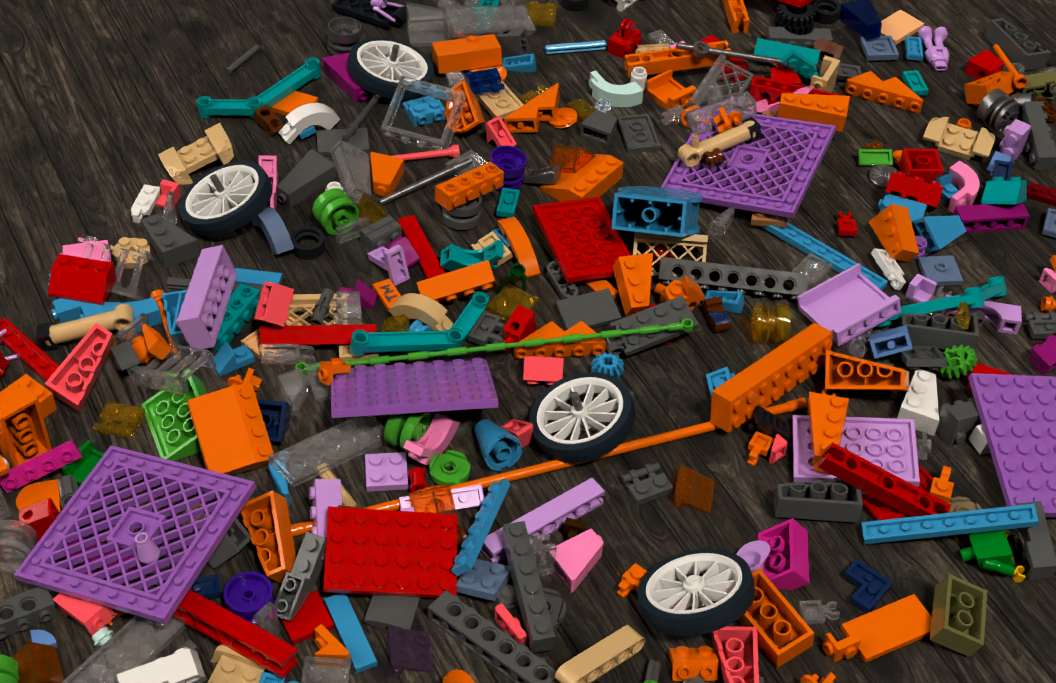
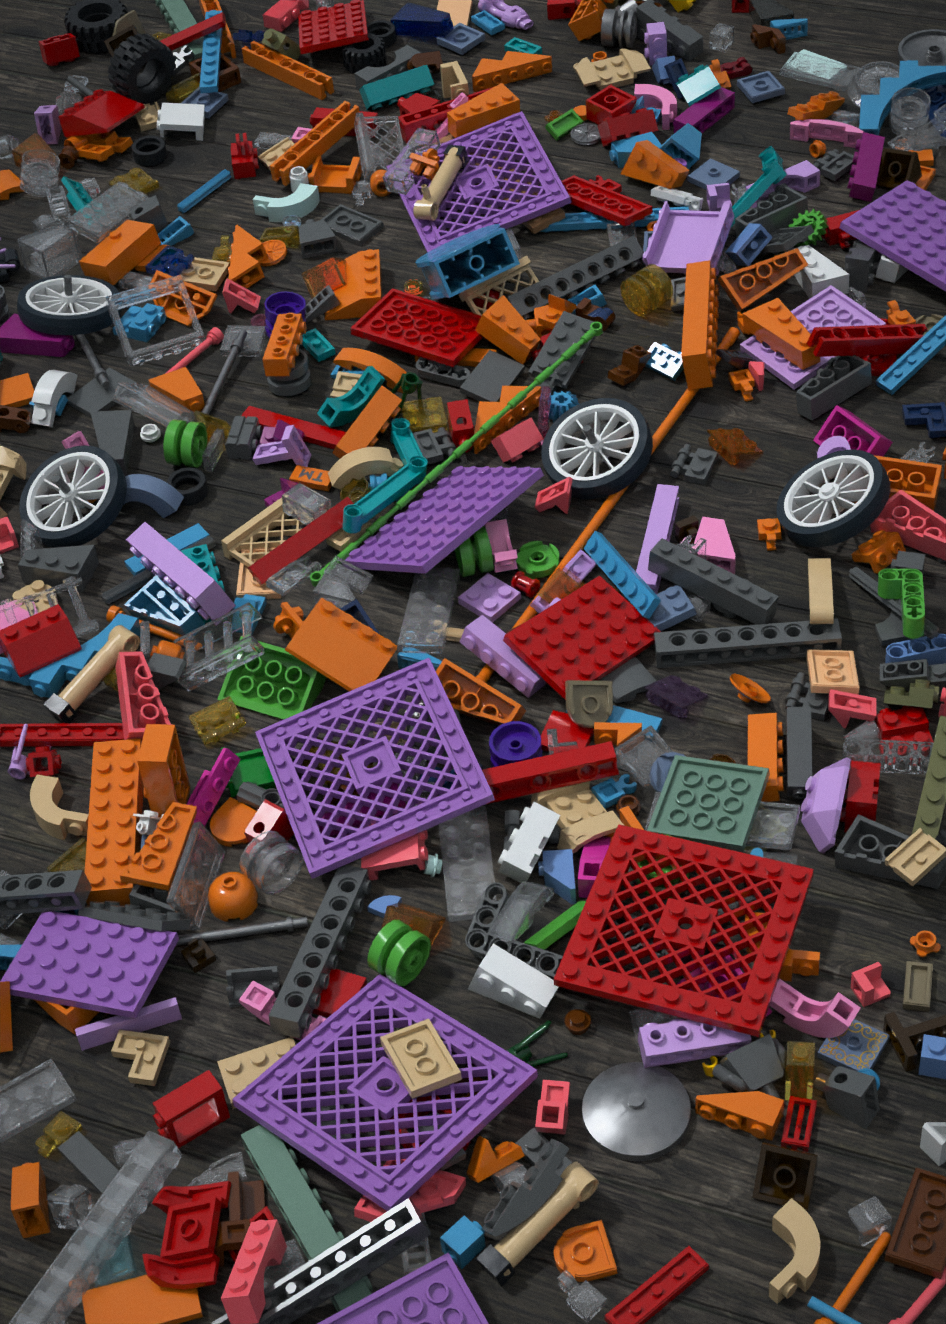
camera: 35 degrees left, 0 degrees up
lavender cone [135,532,160,564] -> none
orange slope [141,324,172,360] -> none
coral slope [252,282,294,327] -> none
dark grey slope [270,532,328,621] -> none
dark grey pin [310,288,334,325] -> none
orange bracket [318,358,351,386] -> none
dark azure cone [474,419,522,471] -> none
coral plate [495,603,527,646] -> none
flat silver bar [676,41,861,81] -> none
reddish brown wheel [703,148,724,168] -> none
teal hinge [781,50,820,79] -> none
clear yellow tile [955,302,970,329] -> none
none -> clear pink tile [538,386,551,445]
none -> red plate [561,175,653,226]
none -> dark tan tile [565,680,613,729]
none -> reddish brown slope [607,345,652,386]
none -> orange plate [709,59,732,90]

